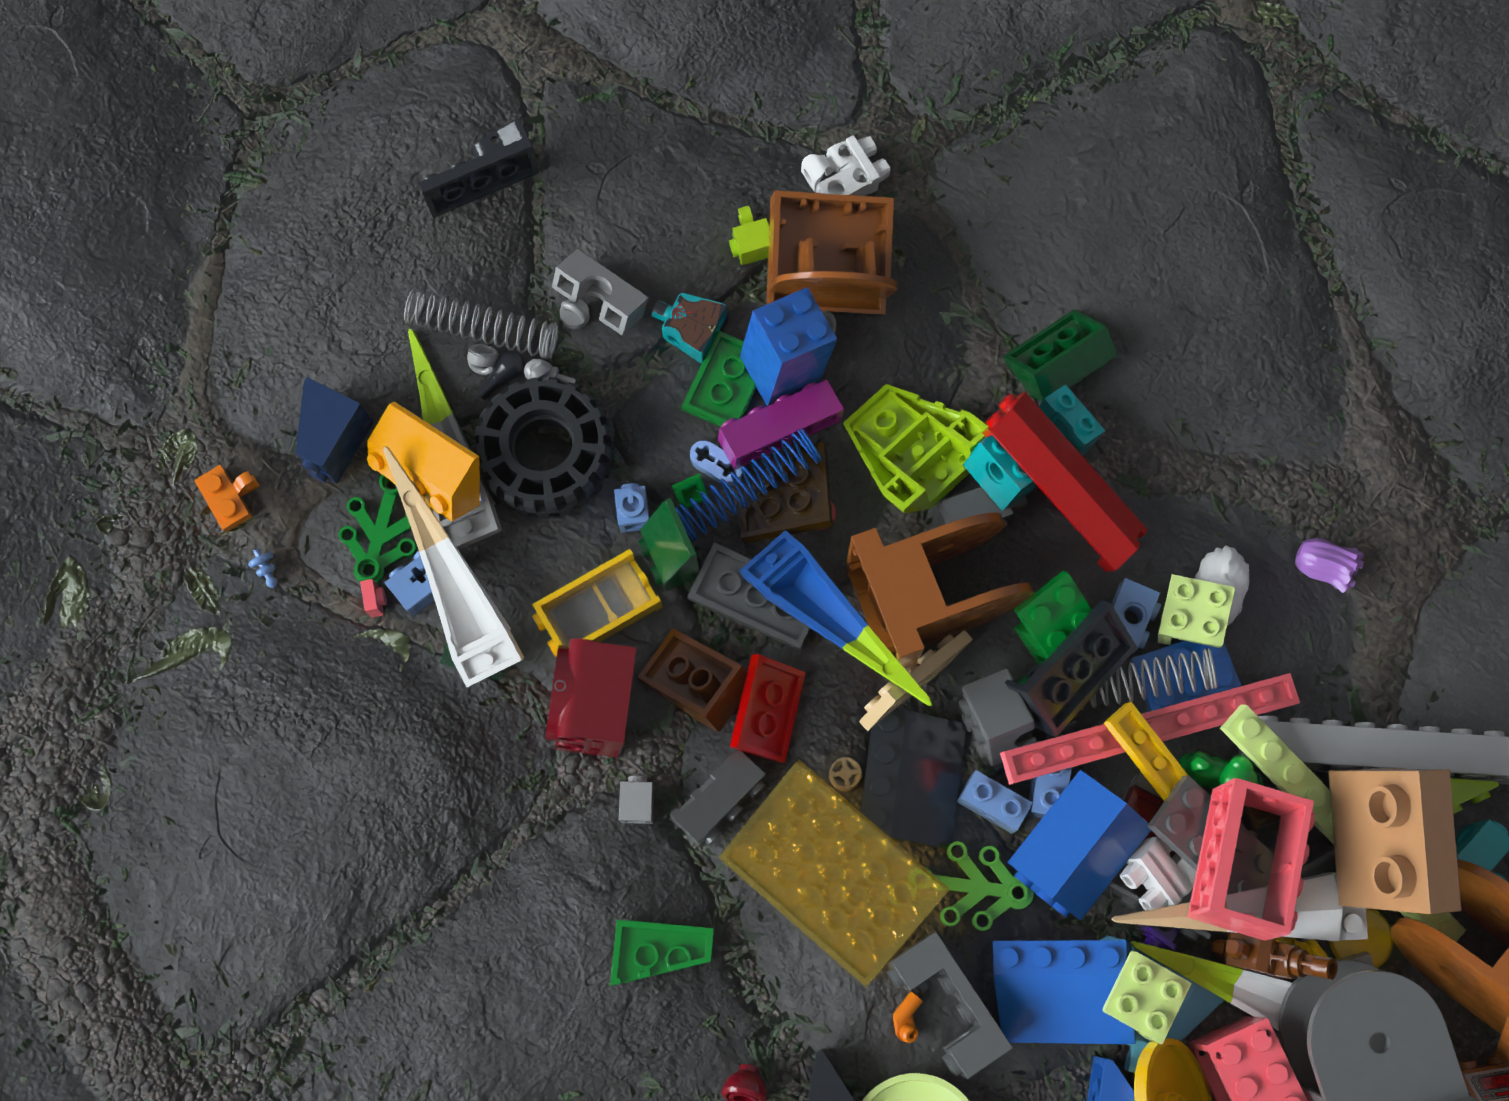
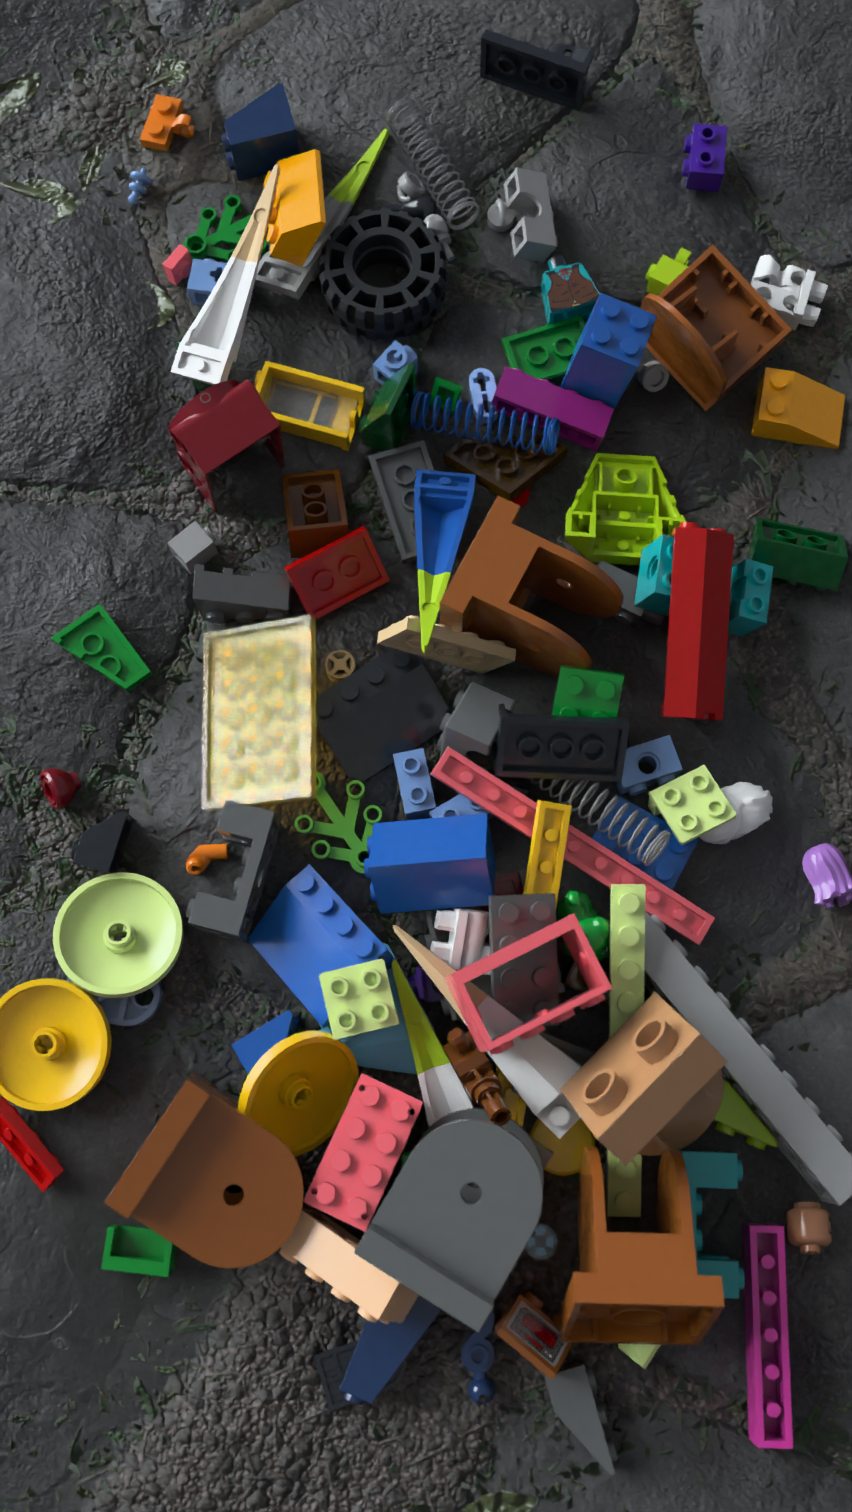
camera: 50 degrees right, 0 degrees up
none -> dark purple brick [682,123,727,192]
none -> light orange slope [751,367,845,449]

